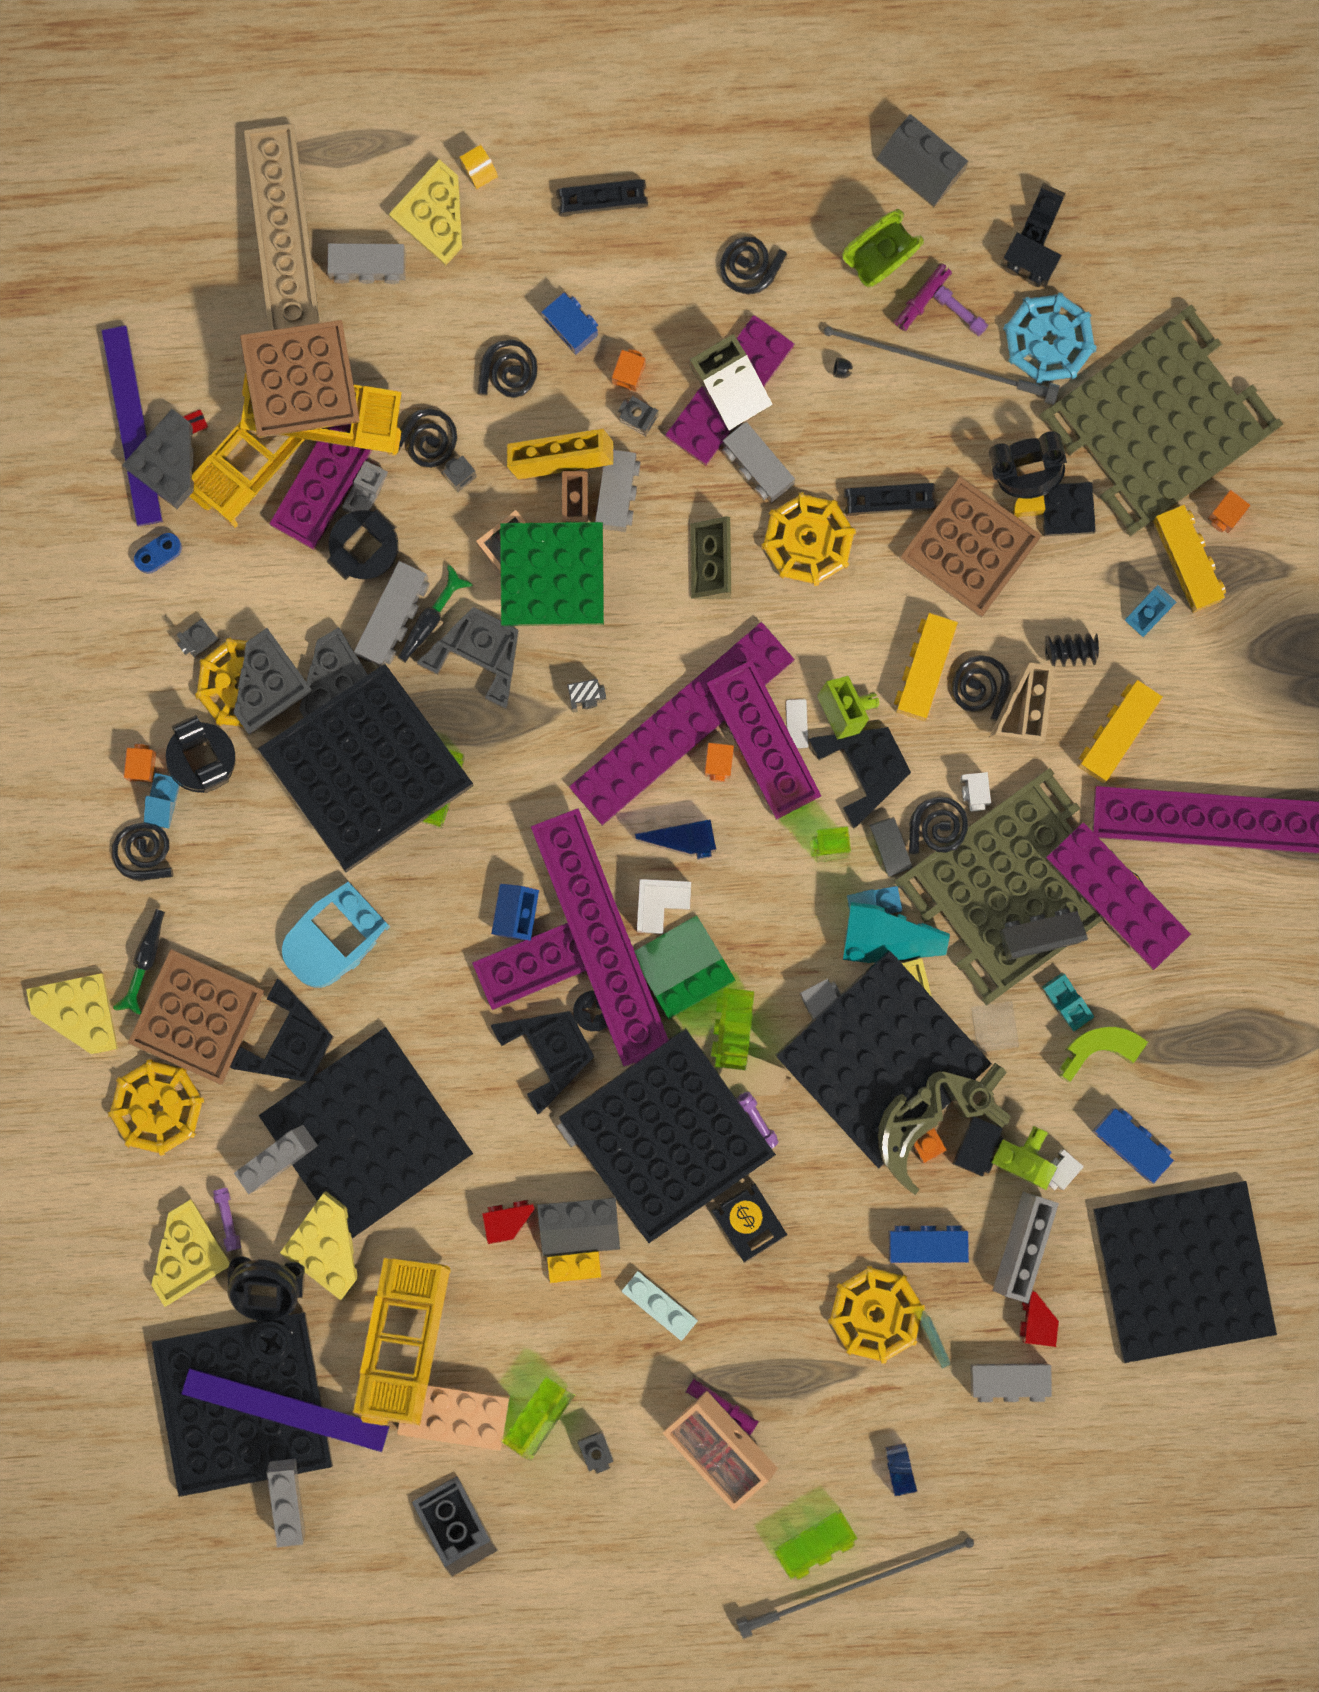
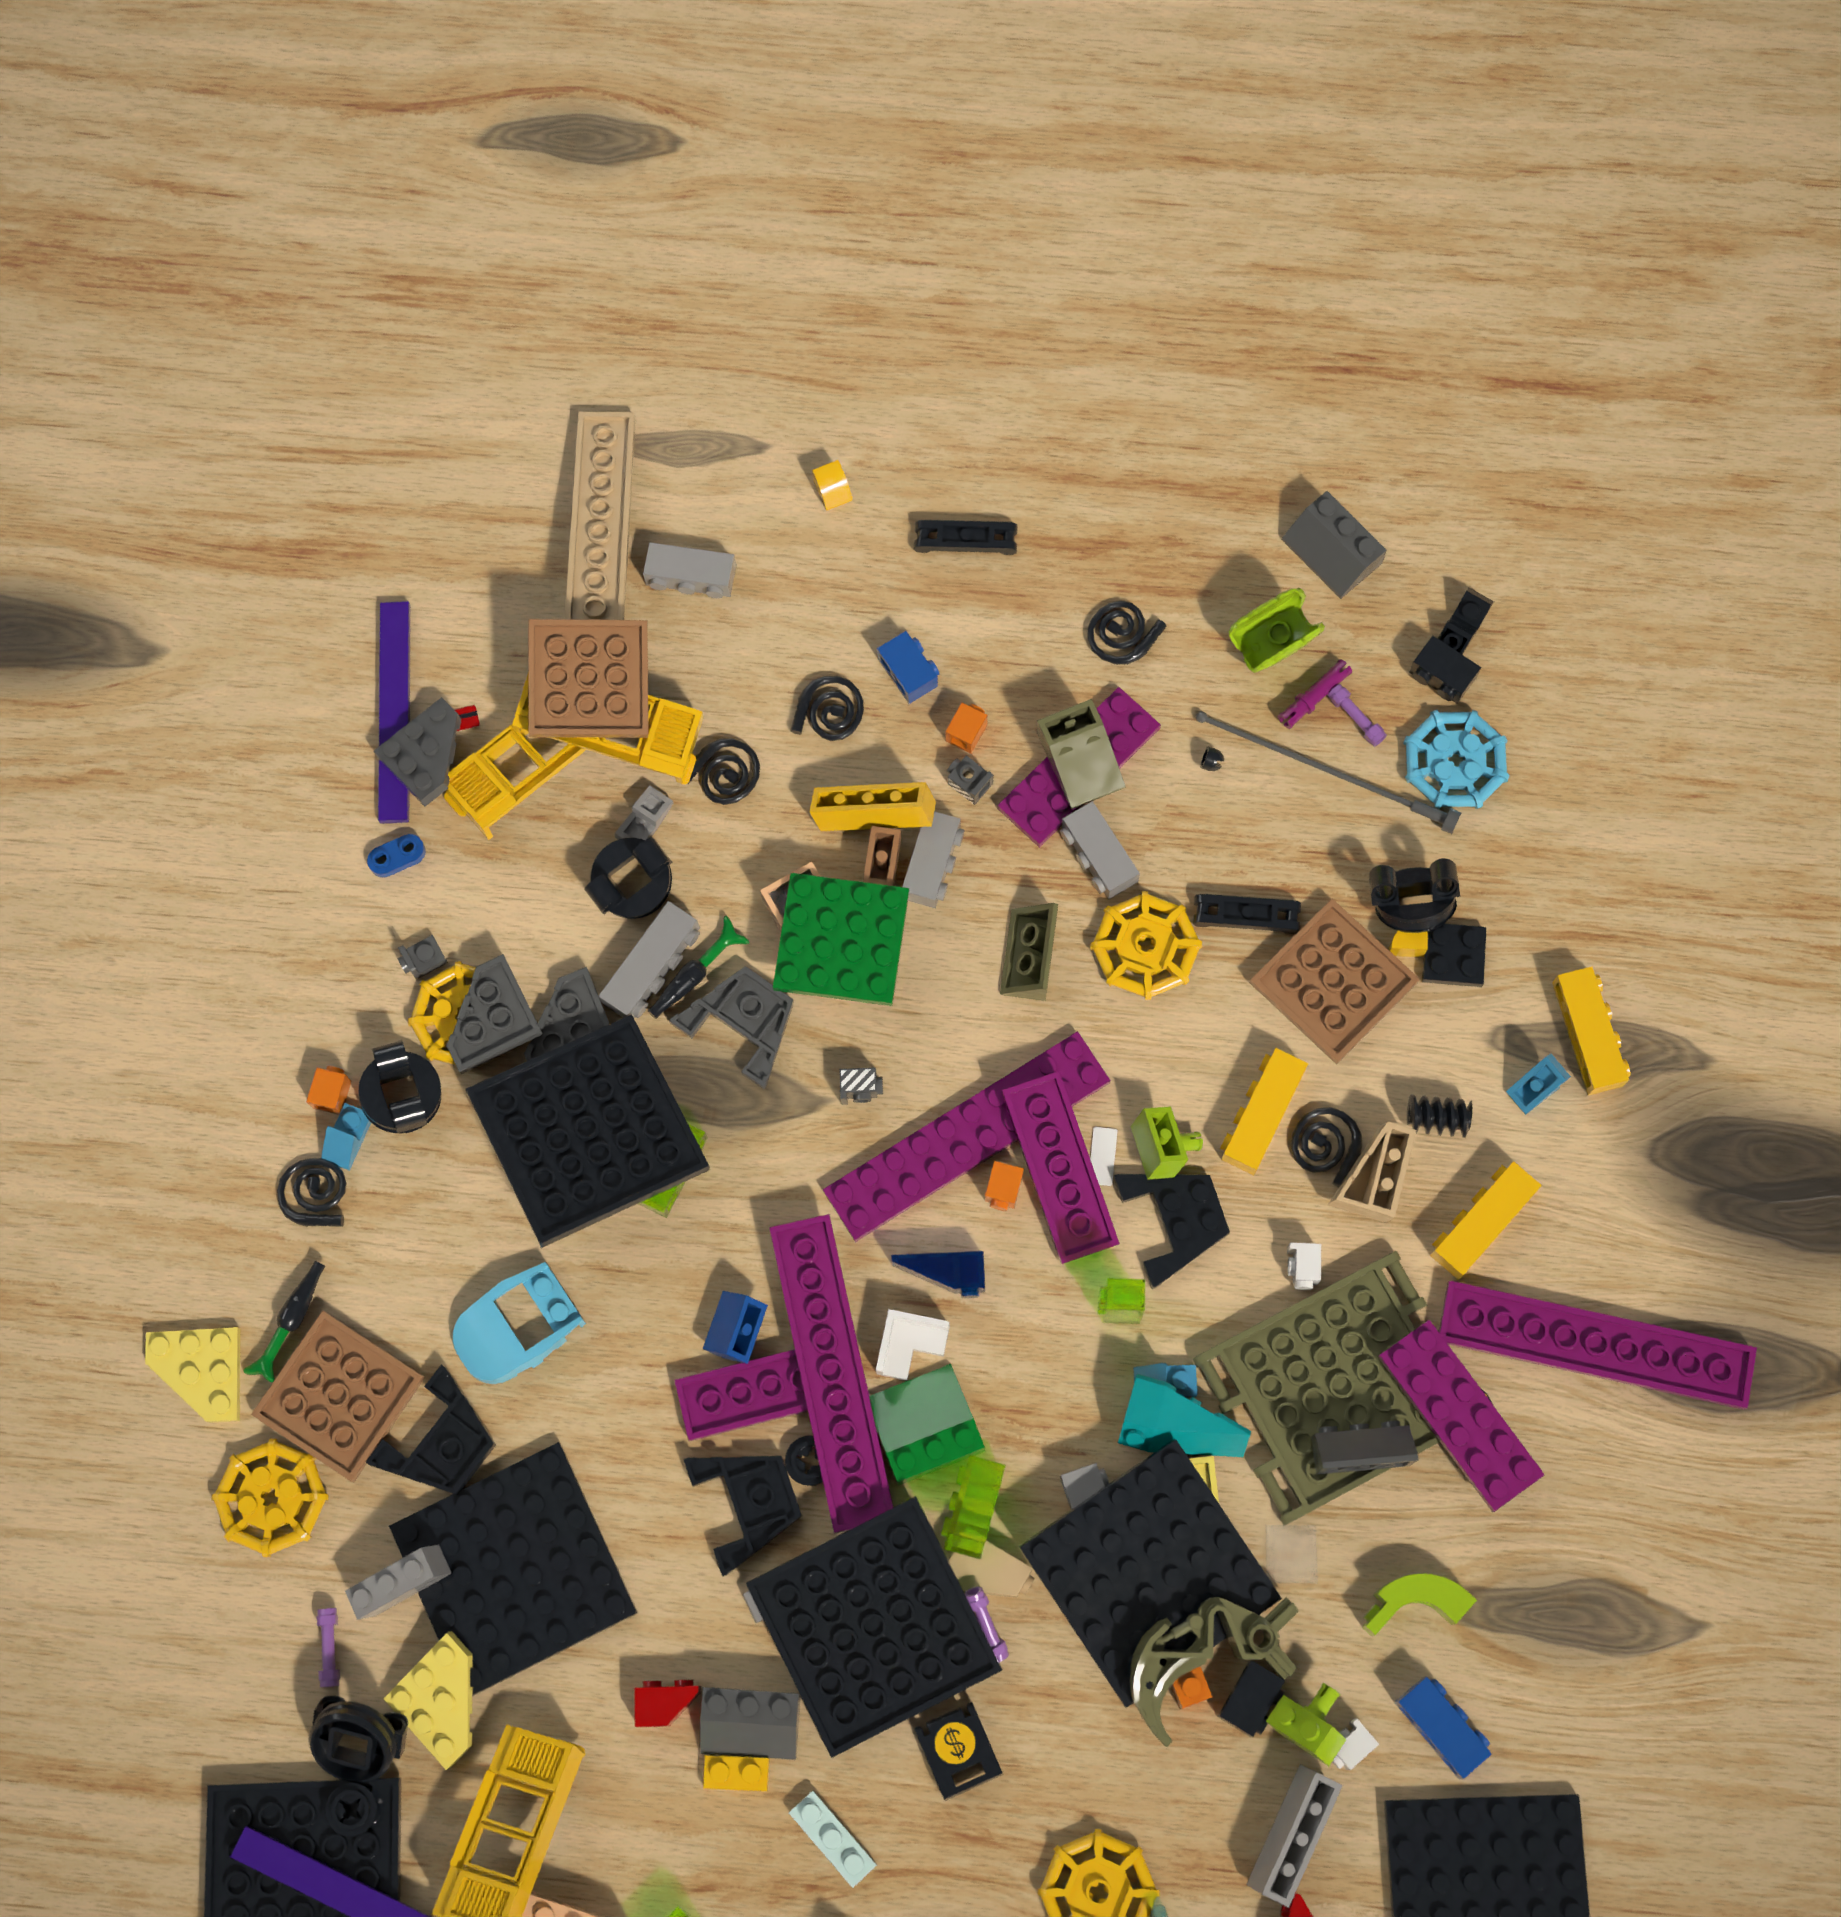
camera: 10 degrees right, 10 degrees down
light yellow plate [151,1199,230,1307] -> none
magenta plate [269,424,373,550] -> none
light yellow plate [389,159,462,266] -> none
dark grey brick [441,455,477,493] -> none
dark grey slope [870,816,912,877] -> none
blue brick [889,1225,969,1263] -> none
black piece [909,797,968,855] -> none
olive plate [1039,304,1284,537] -> none
teal slope [1042,972,1094,1032] -> none
orange brick [1208,490,1251,533] -> none

